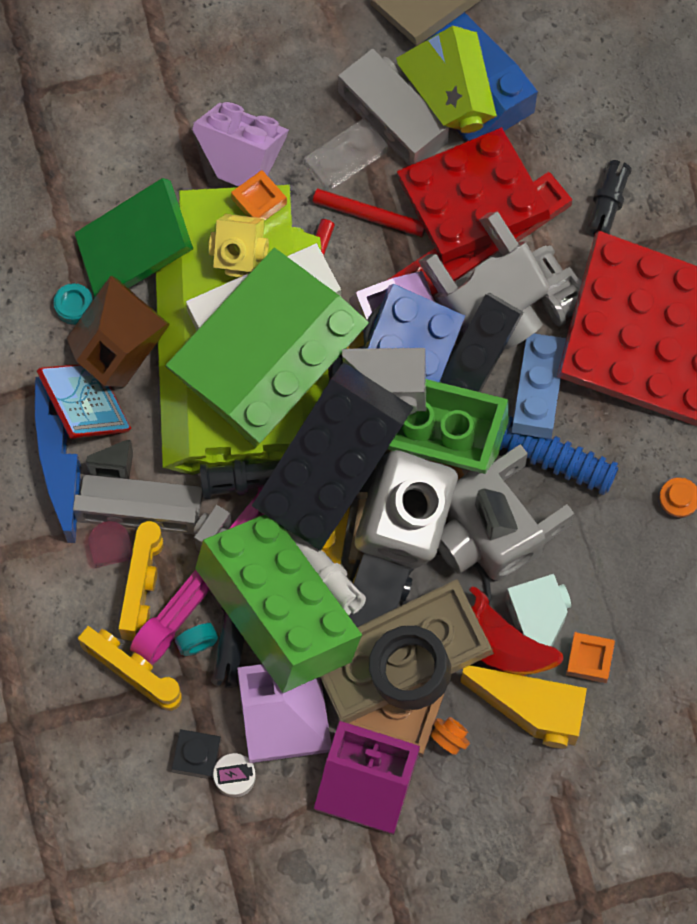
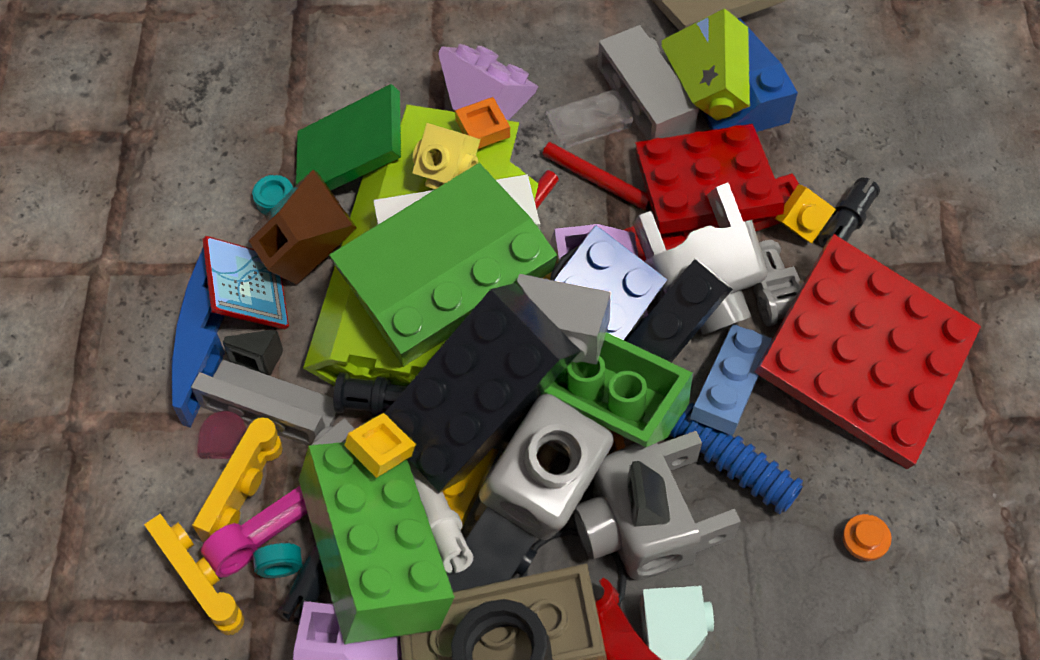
camera: 15 degrees right, 10 degrees down
none -> yellow plate [344,413,416,478]
none -> yellow plate [775,184,836,243]

